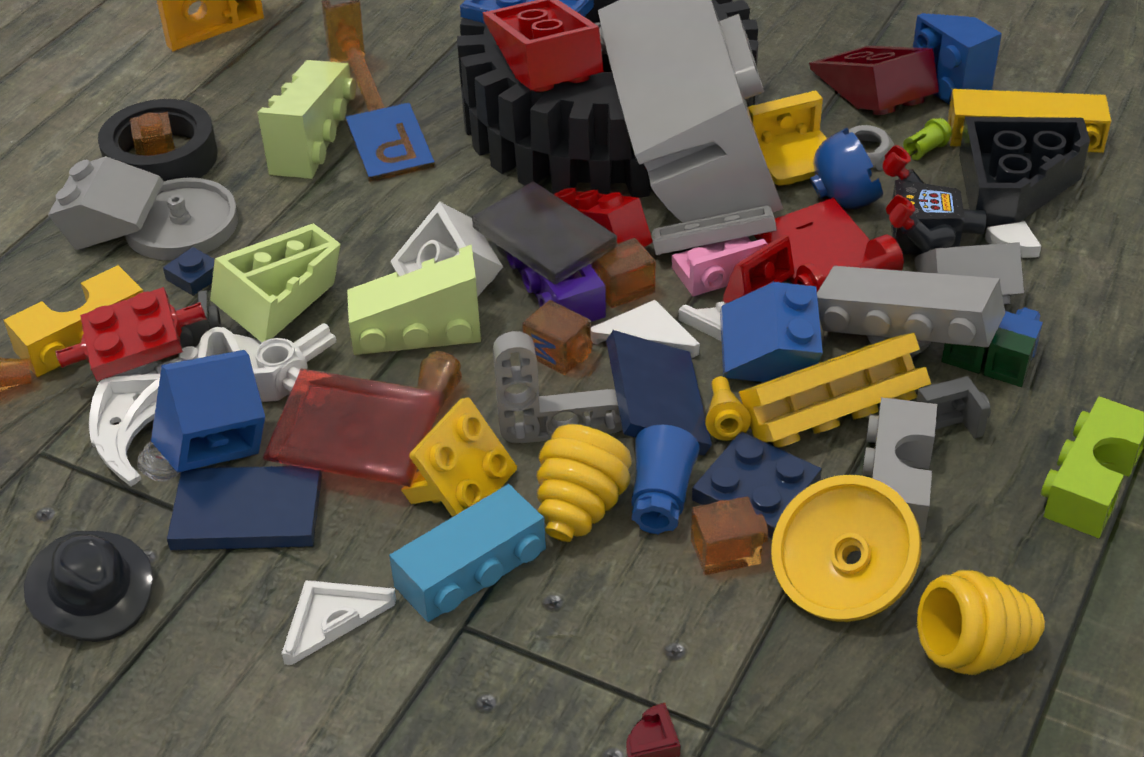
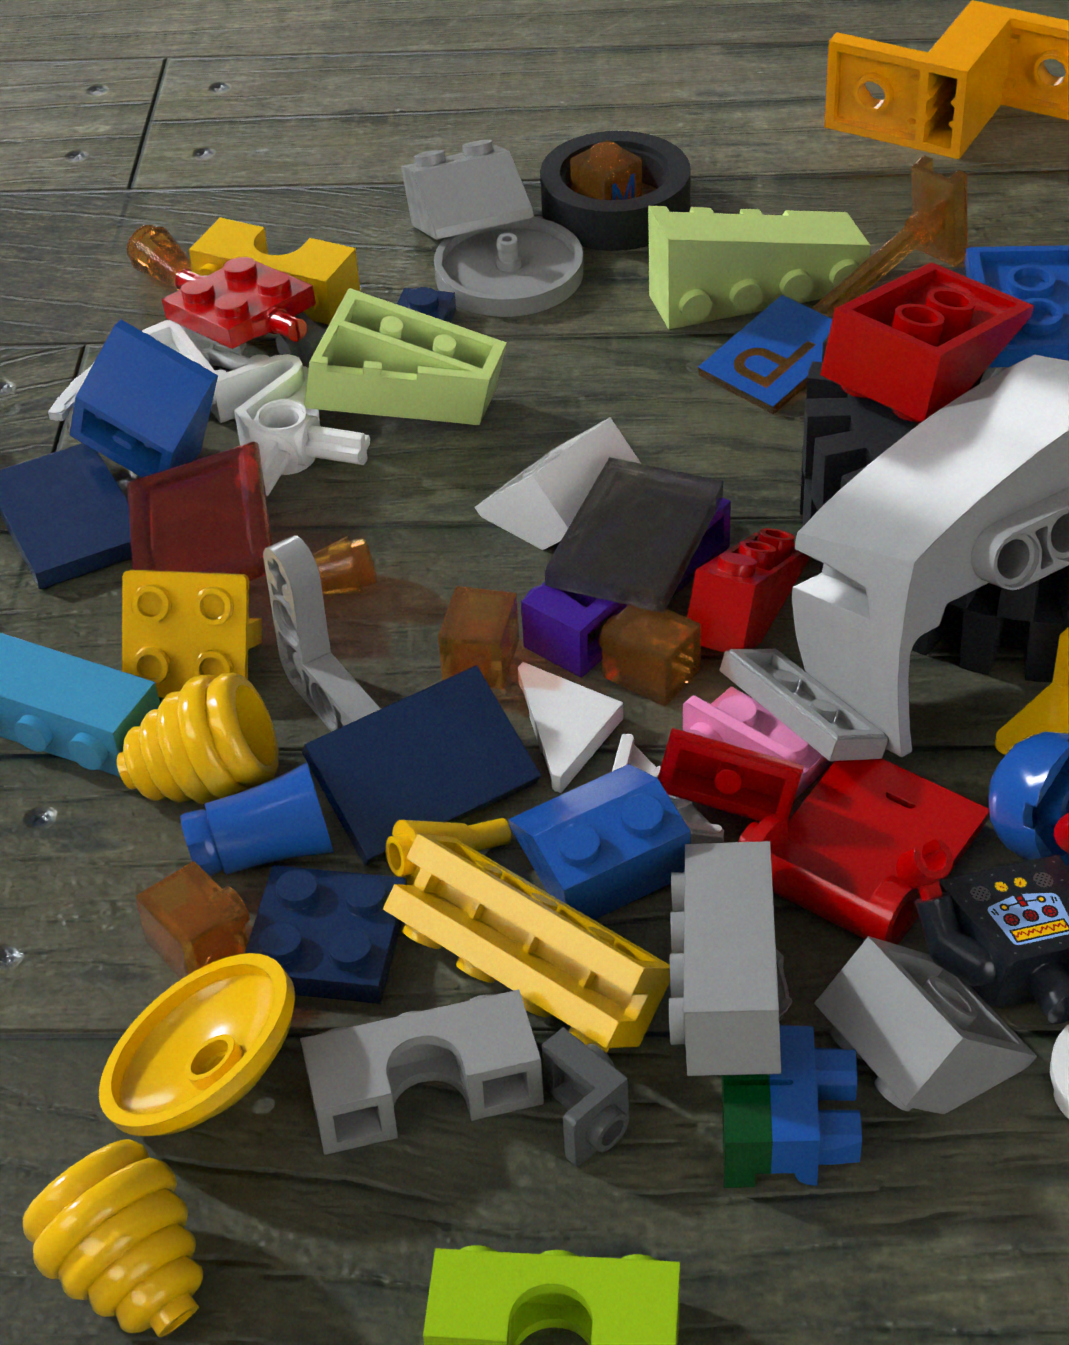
camera: 65 degrees right, 0 degrees up
yellowish green wedge [347,244,481,355] -> none

